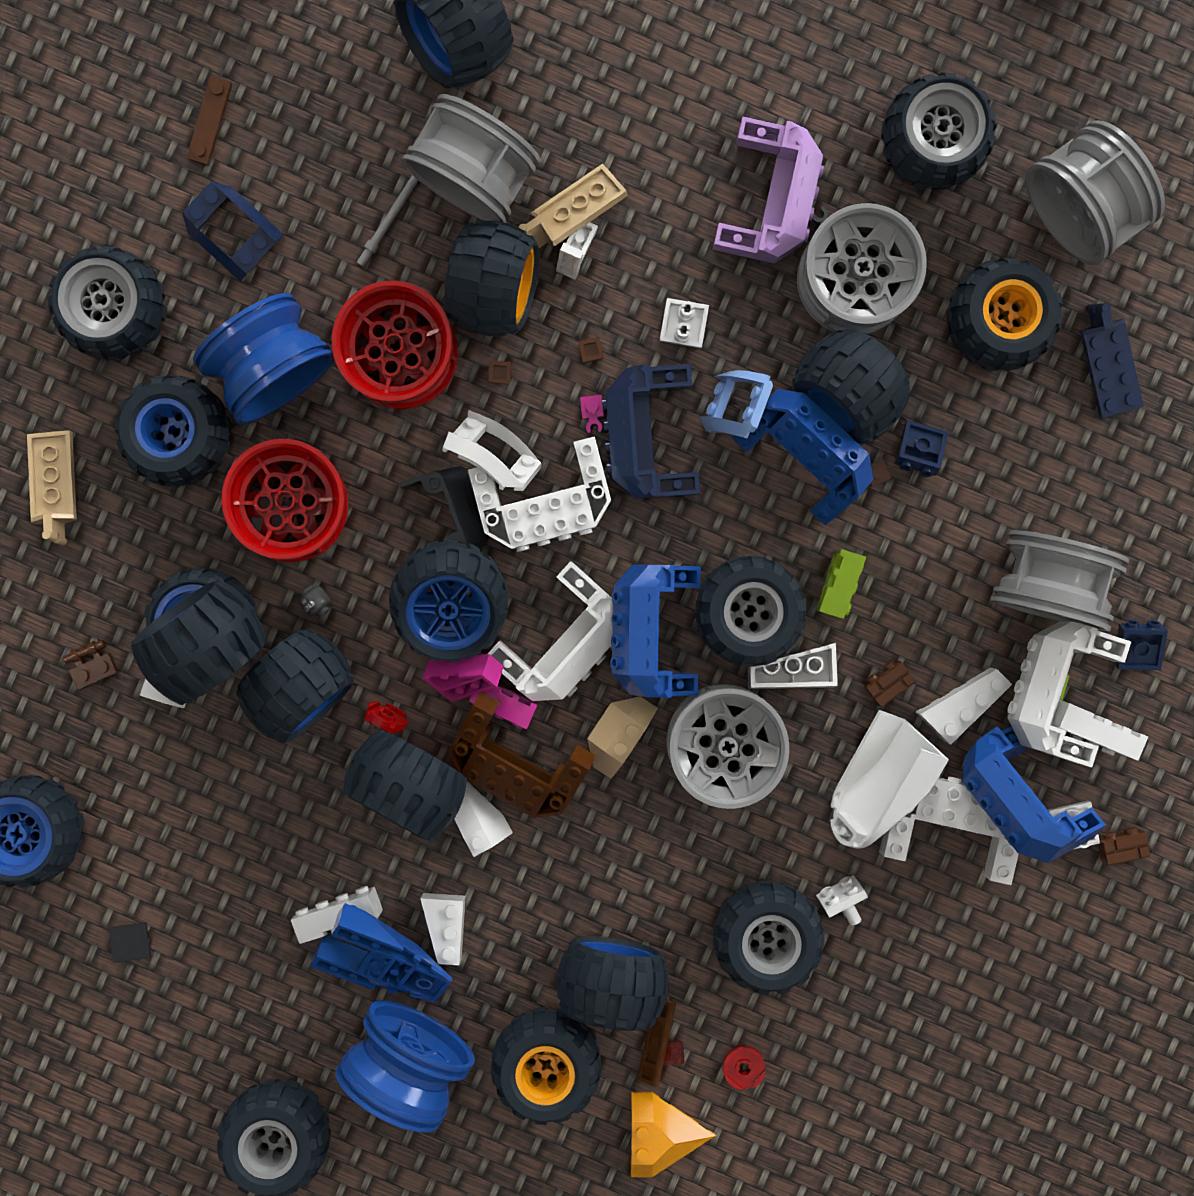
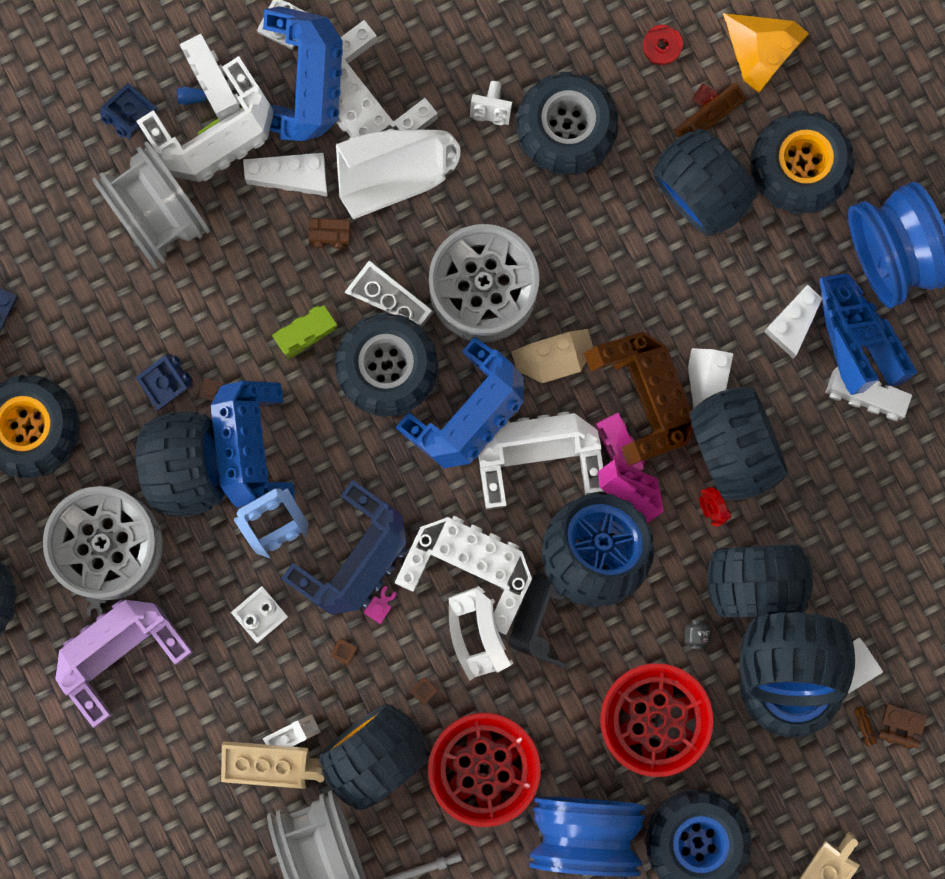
camera: 145 degrees left, 5 degrees down
none -> blue cone [177,86,206,106]
none -> reddish brown axle [854,706,877,746]

